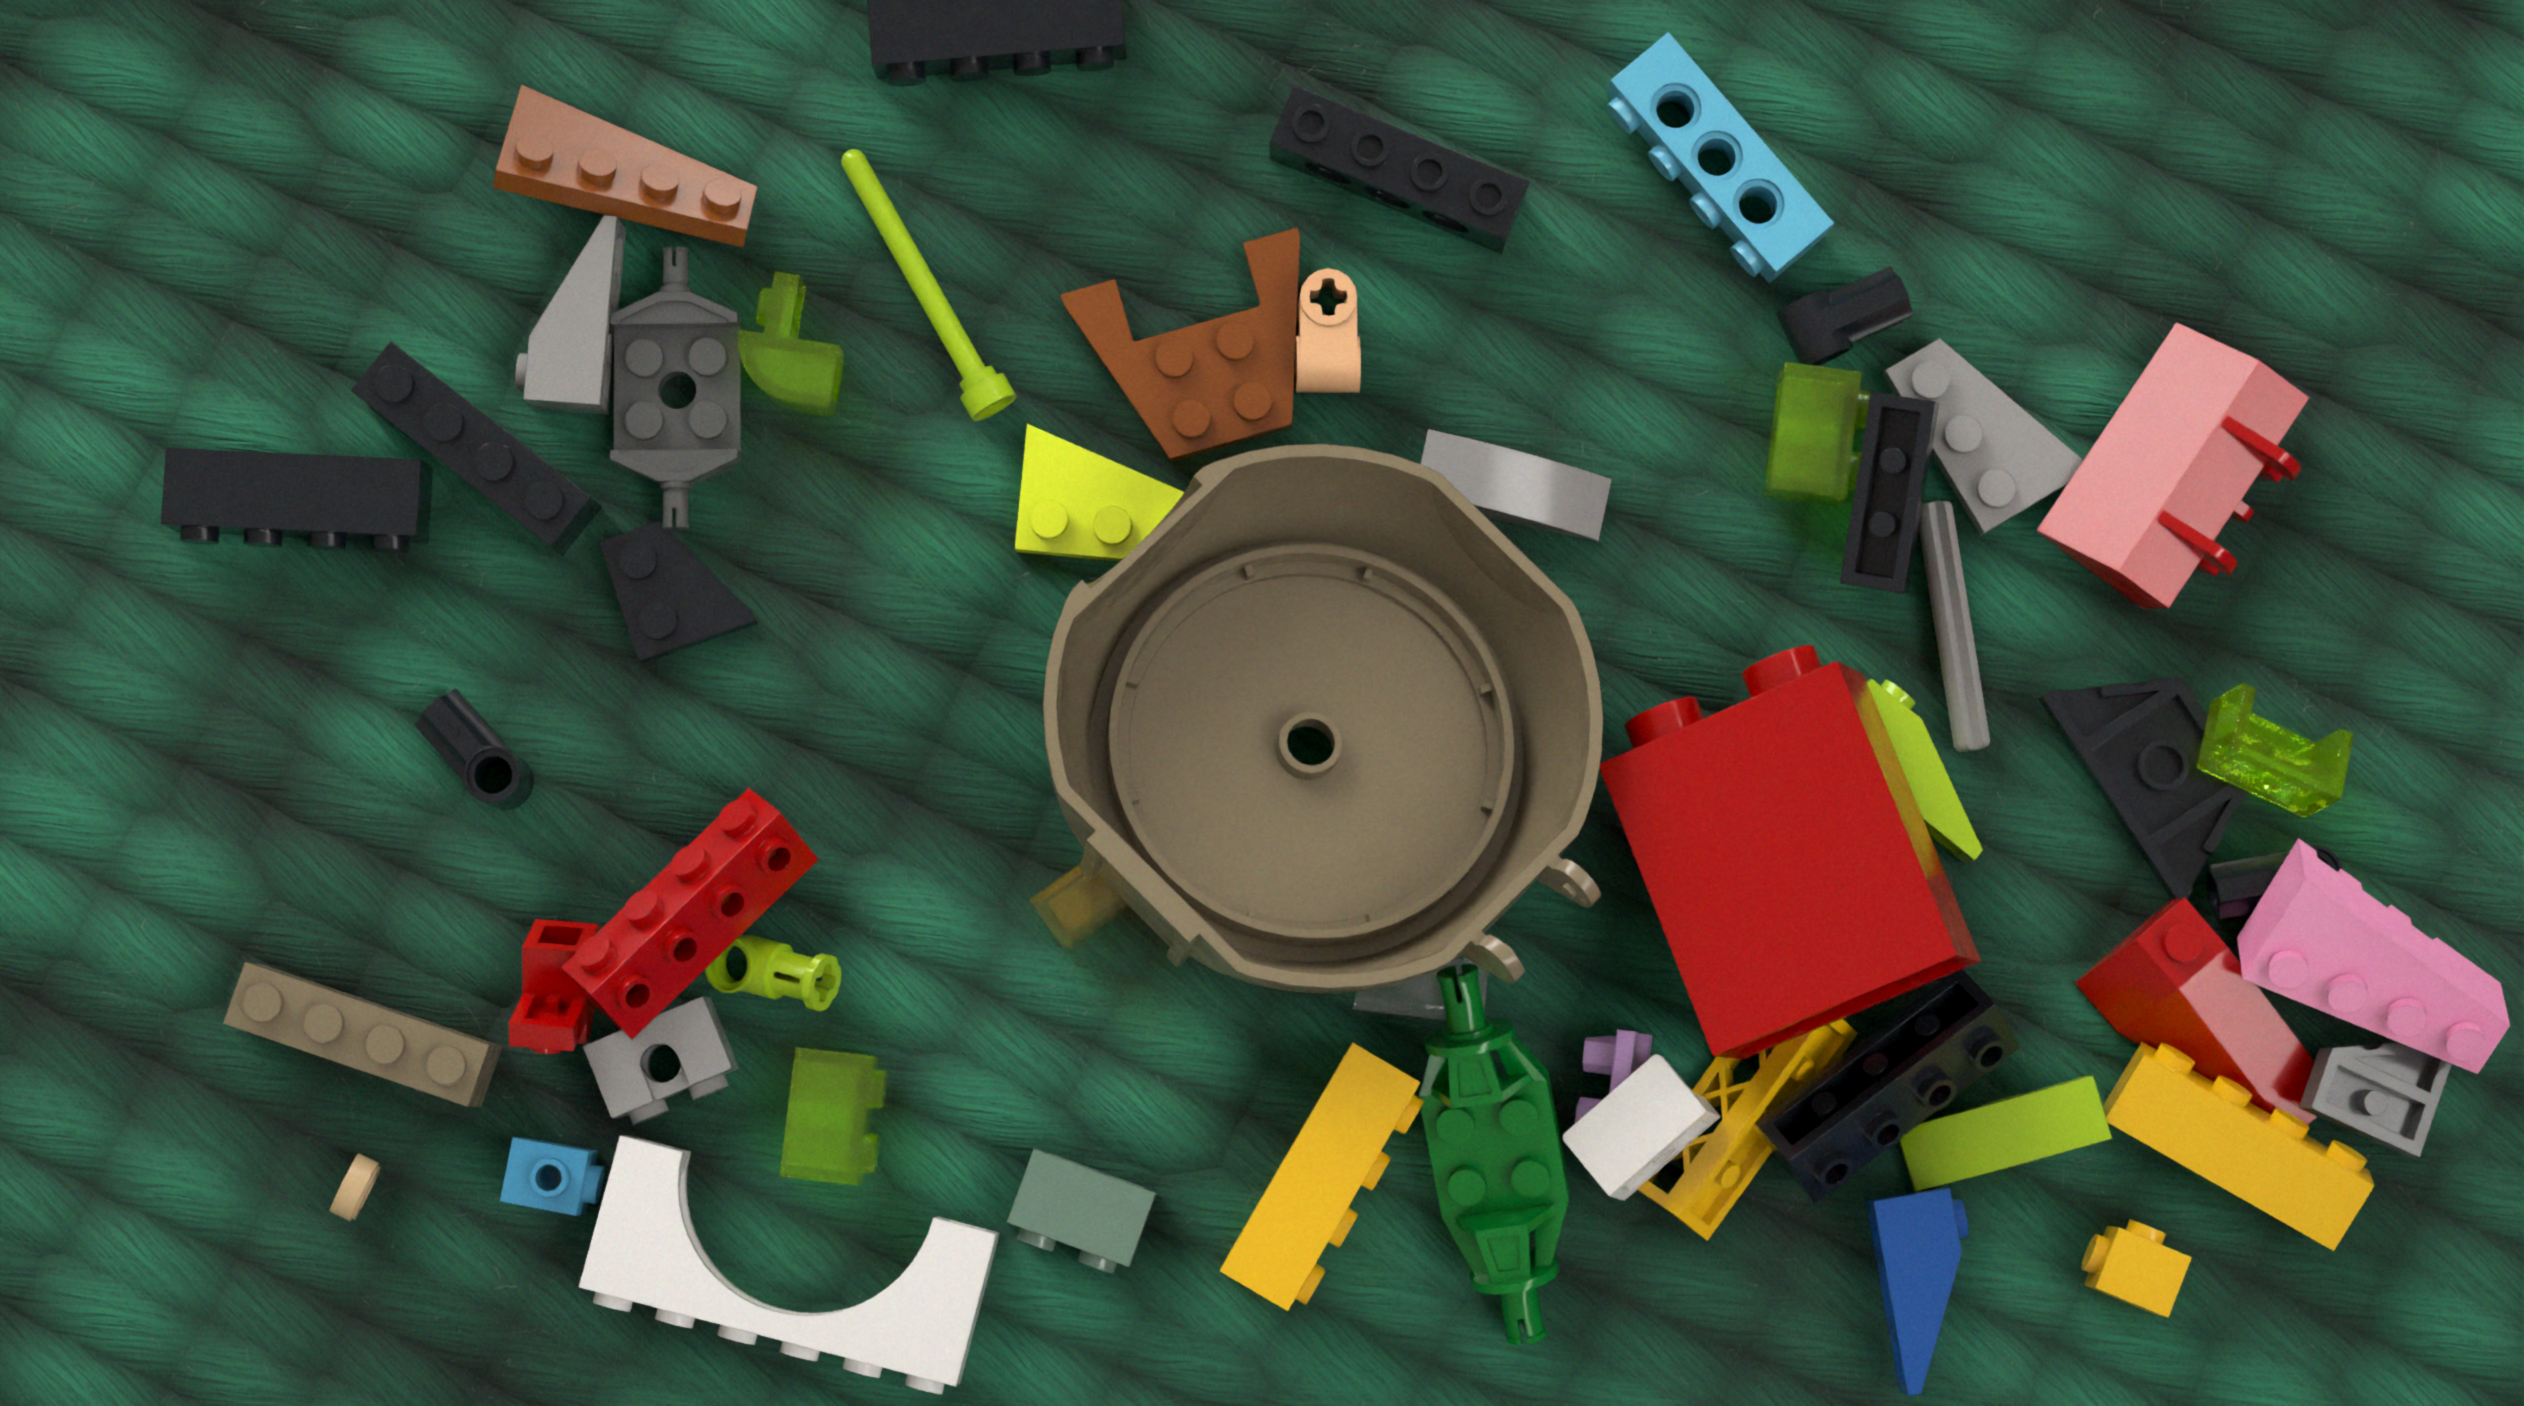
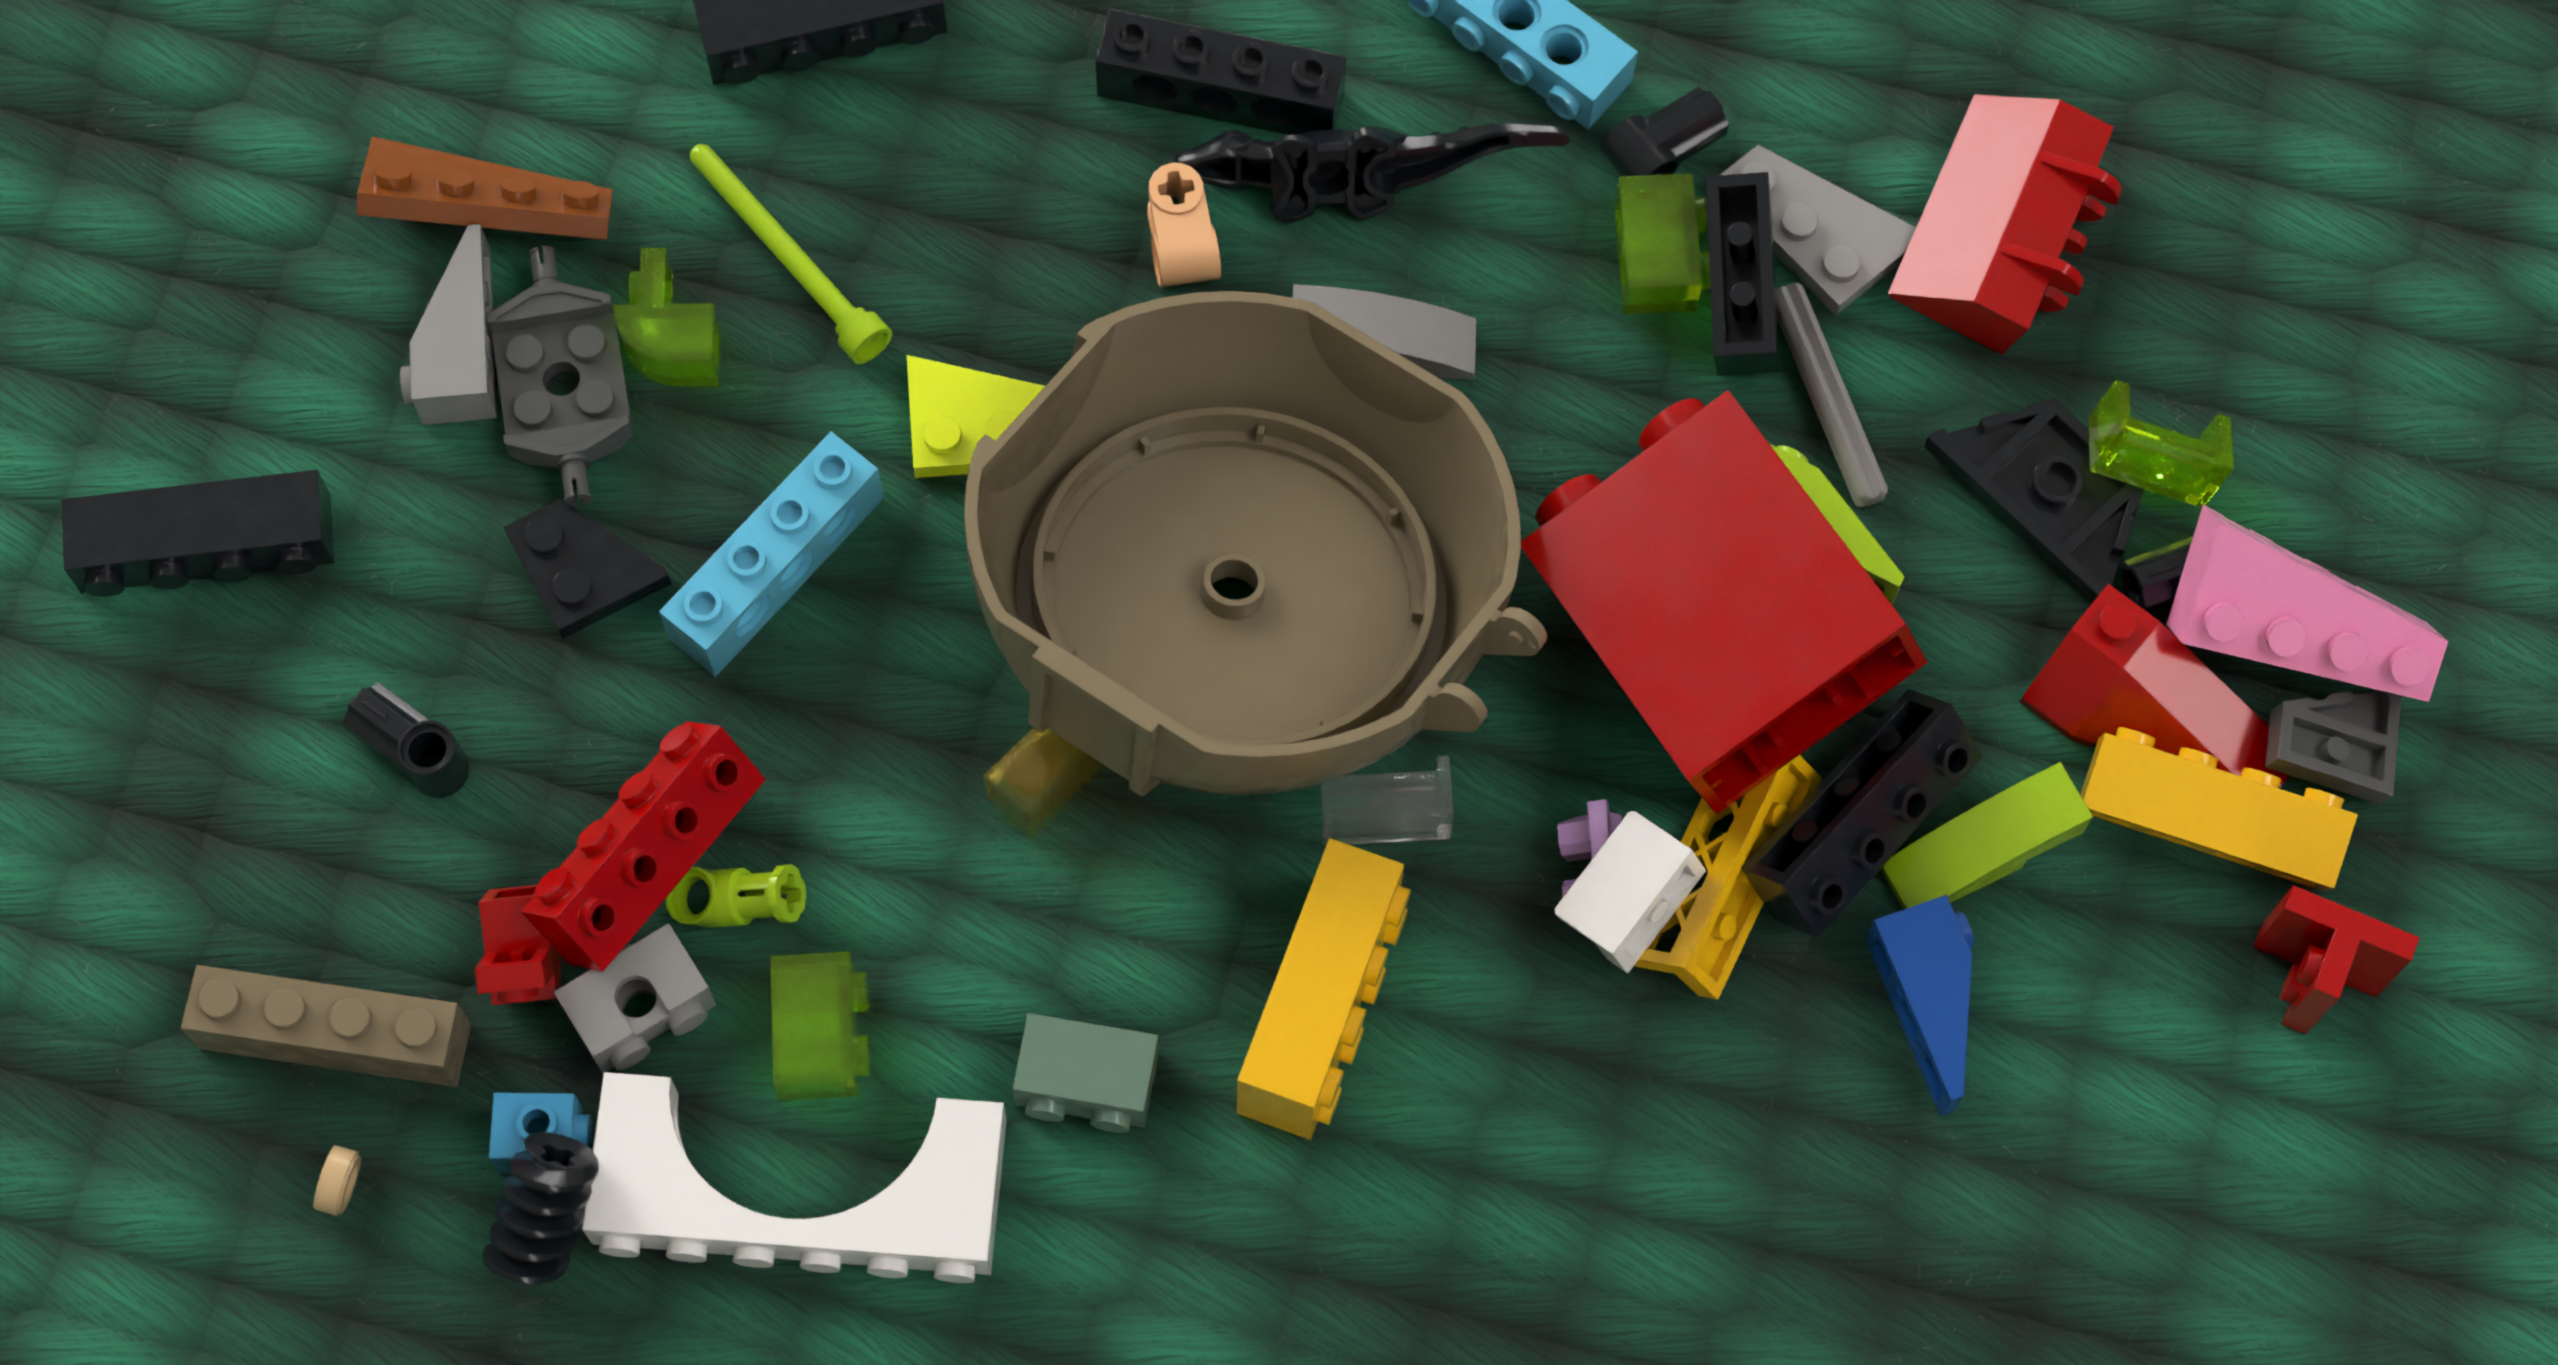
camera: 15 degrees left, 15 degrees down
black brick [351,341,602,556] -> none
dark orange wing [1060,228,1300,462] -> none
green plate [1418,964,1571,1345] -> none
yellow brick [2081,1219,2192,1318] -> none
none -> black piece [482,1132,599,1284]
none -> medium azure brick [659,431,884,677]
none -> black animal [1175,123,1570,223]
none -> red bracket [2253,885,2420,1034]

